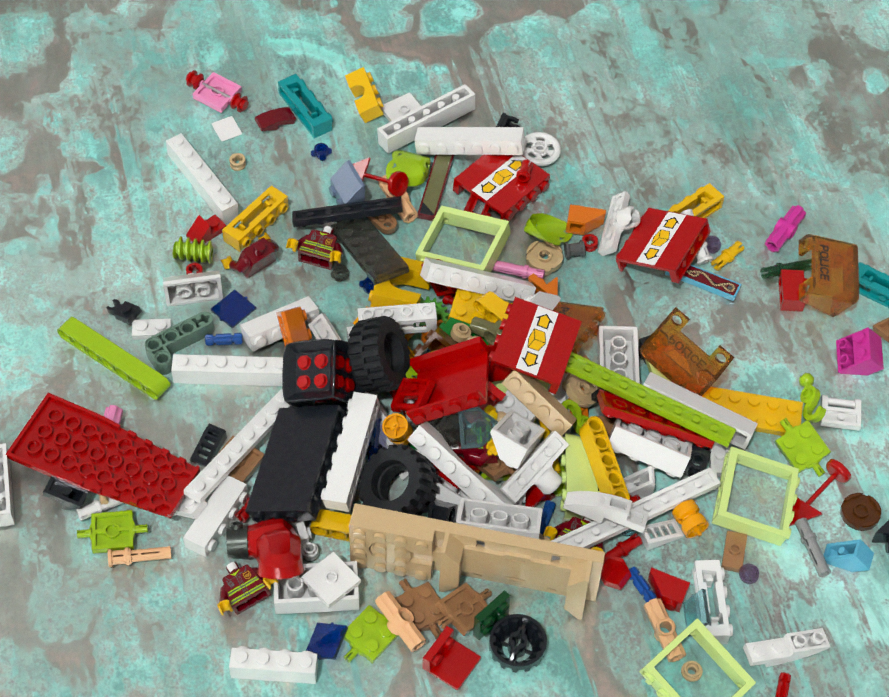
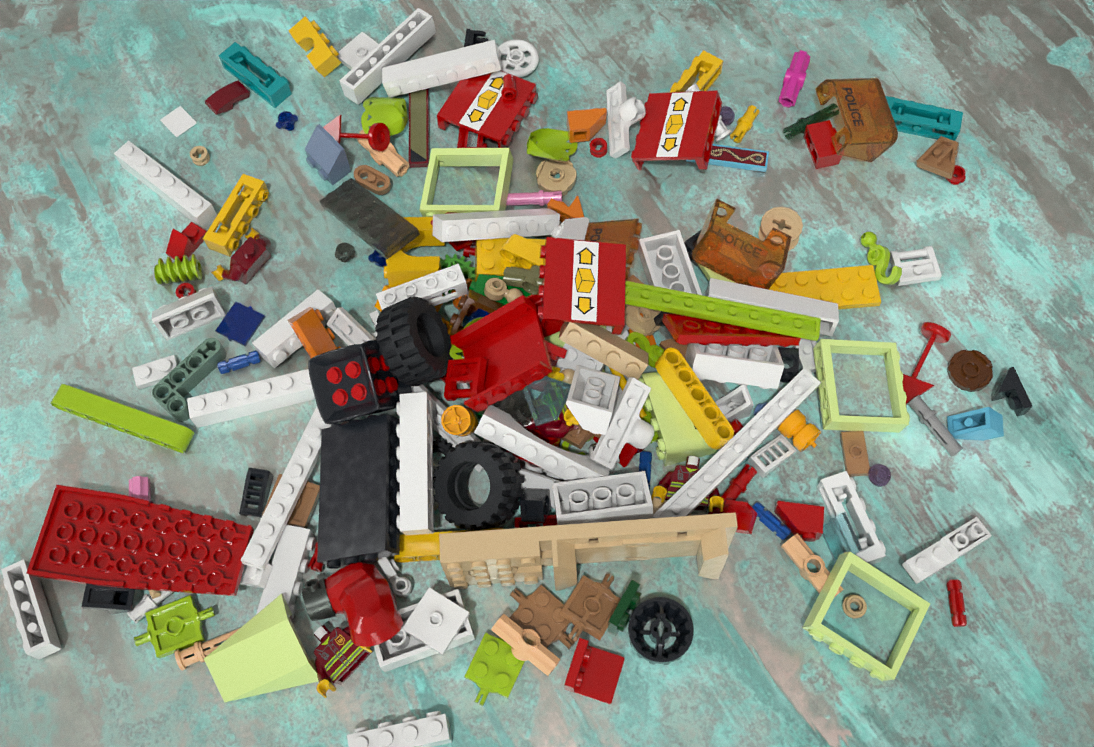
camera: 10 degrees left, 10 degrees up
black plate [106,299,142,324] -> none
bright pink plate [186,70,249,113] -> none
dark red torso [286,226,343,271] -> none
black plate [292,196,403,227] -> none
clear blue piece [306,622,348,660] -> none
clear blue piece [368,418,381,462] -> none
white slope [563,491,648,533] -> none
dark grey bush [564,240,585,259] -> none
lime plate [775,418,831,477] -> none
dark pink slope [836,327,884,376] -> none
none -> yellowish green wedge [204,594,318,702]
none -> tan piece [758,207,803,253]

